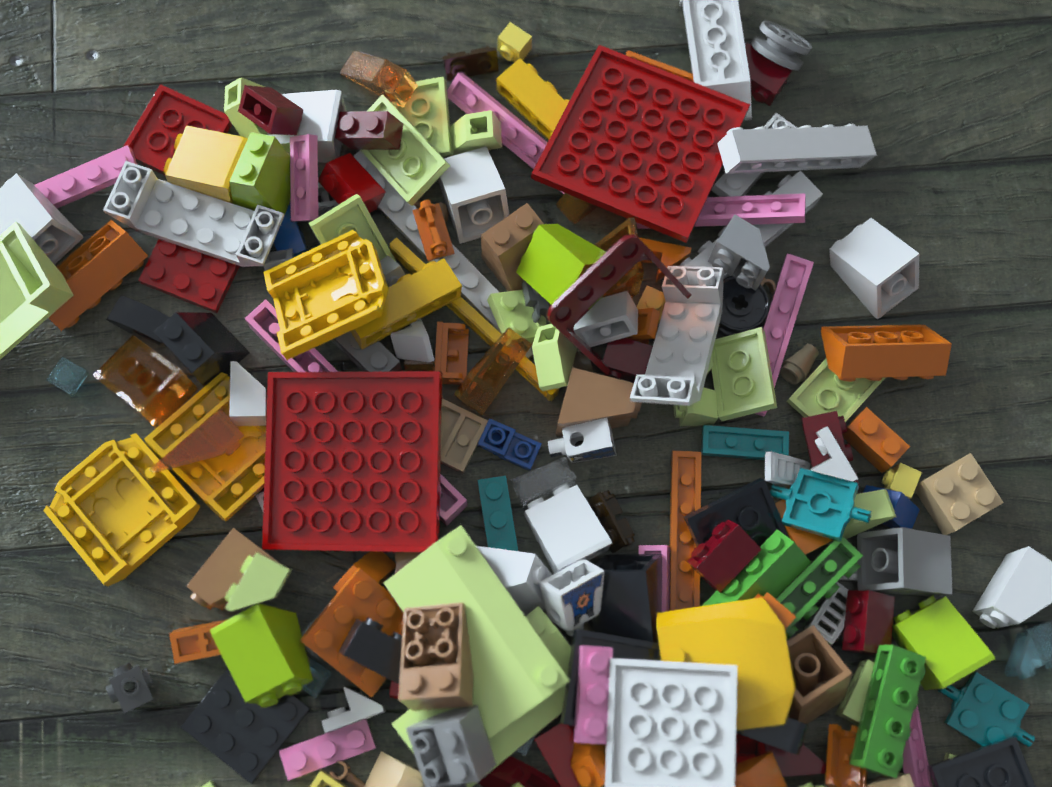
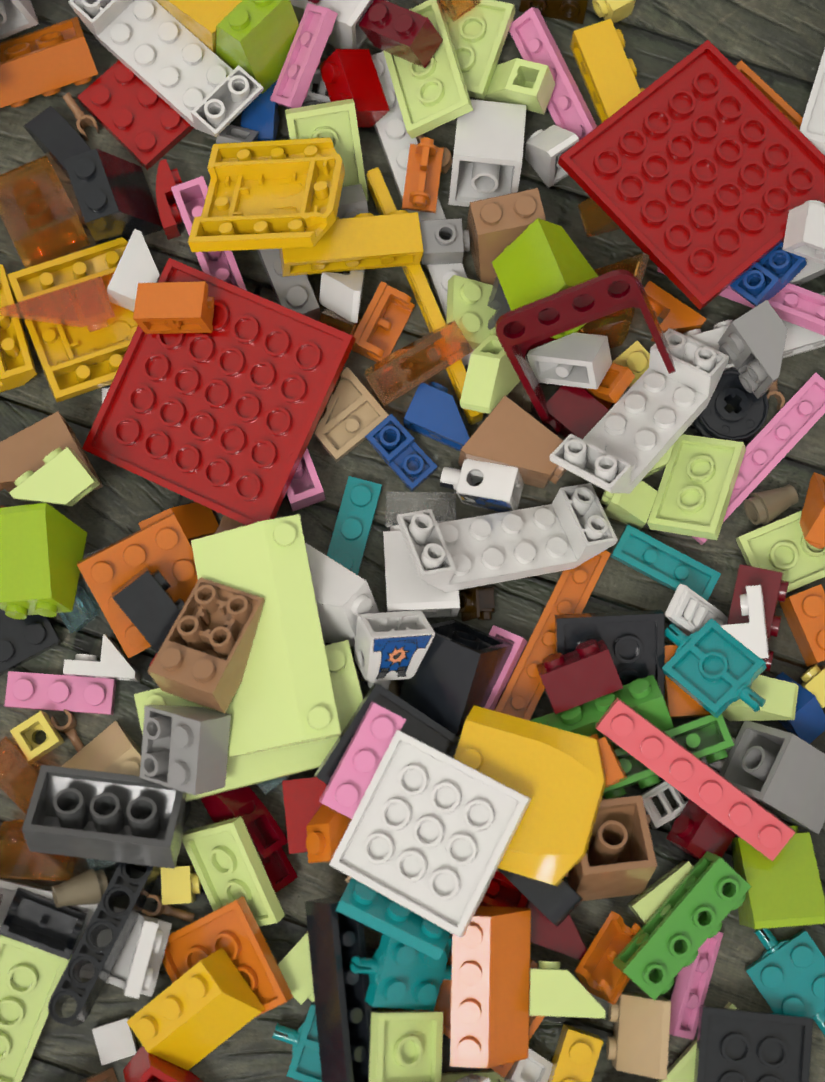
camera: 25 degrees right, 5 degrees up
none -> medium nougat hand [63,93,100,141]
none -> orange hinge [133,281,214,334]
none -> red slope [156,159,182,240]
none -> white slope [396,483,618,592]
none -> blue slope [403,382,470,451]
none -> light grey brick [420,218,470,265]
none -> white slope [525,125,579,188]
none -> coral plate [595,697,795,861]
none -> blue slope [730,242,807,307]

